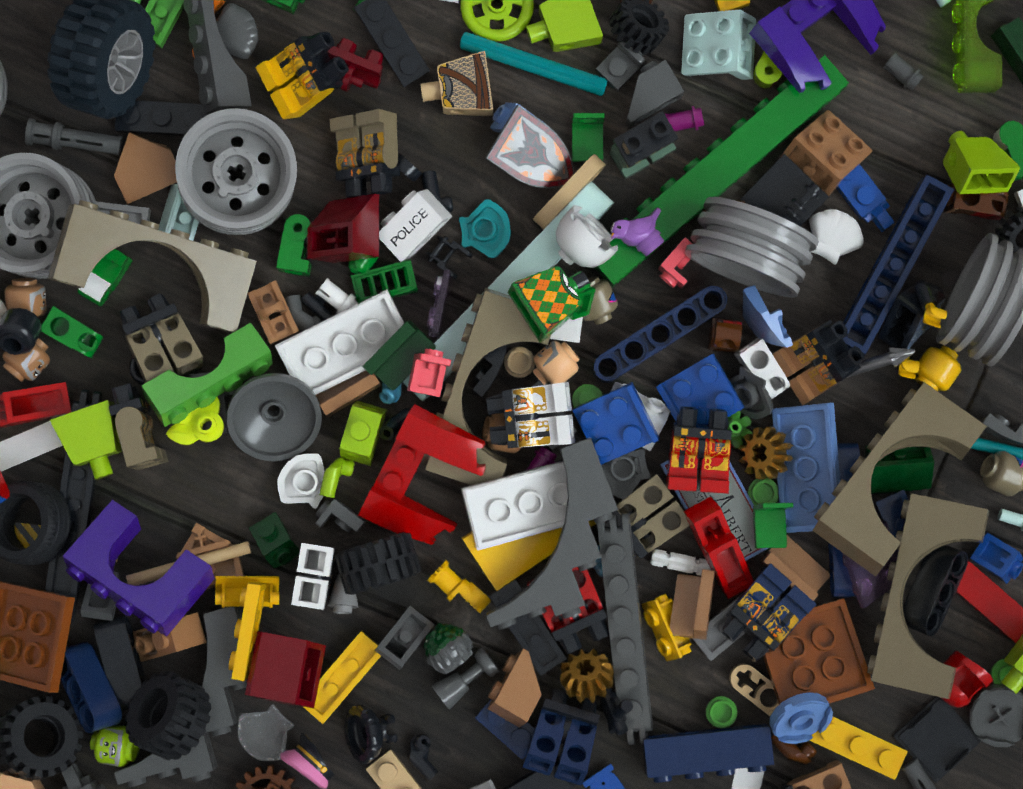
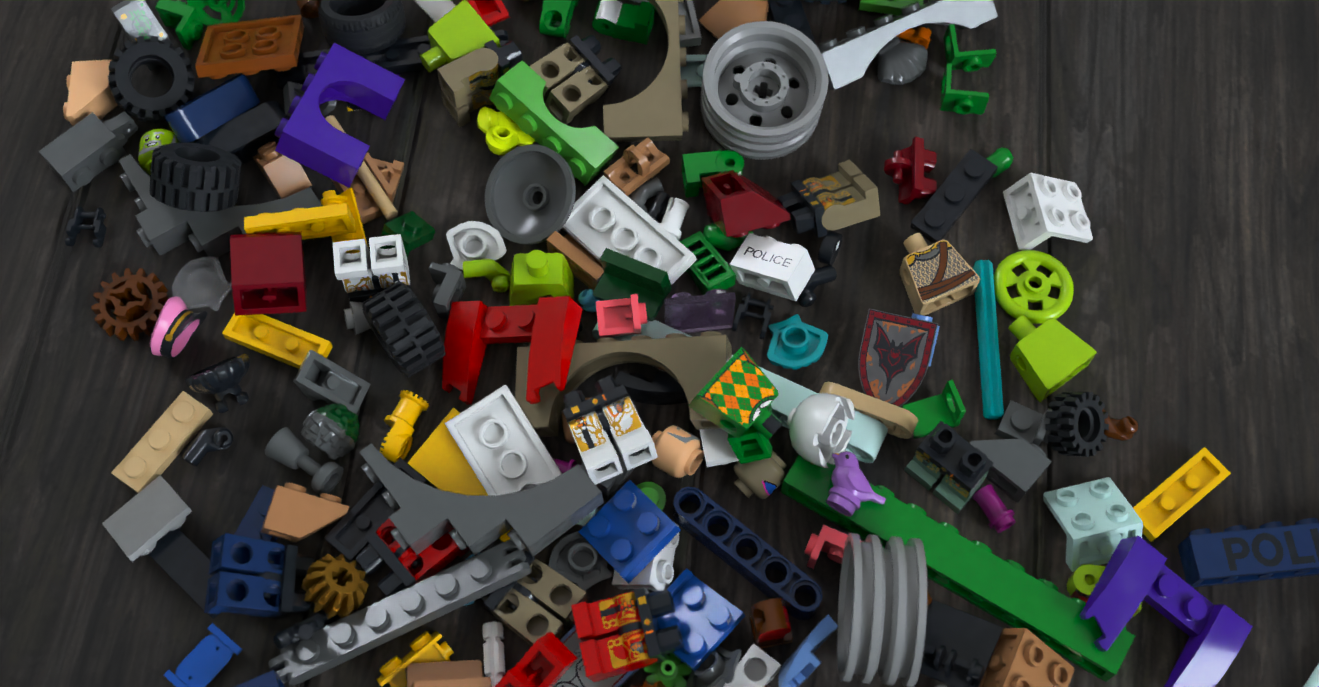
camera: 75 degrees right, 20 degrees down
hips [255,32,349,119] -> none
tan plate [504,347,535,378] -> none

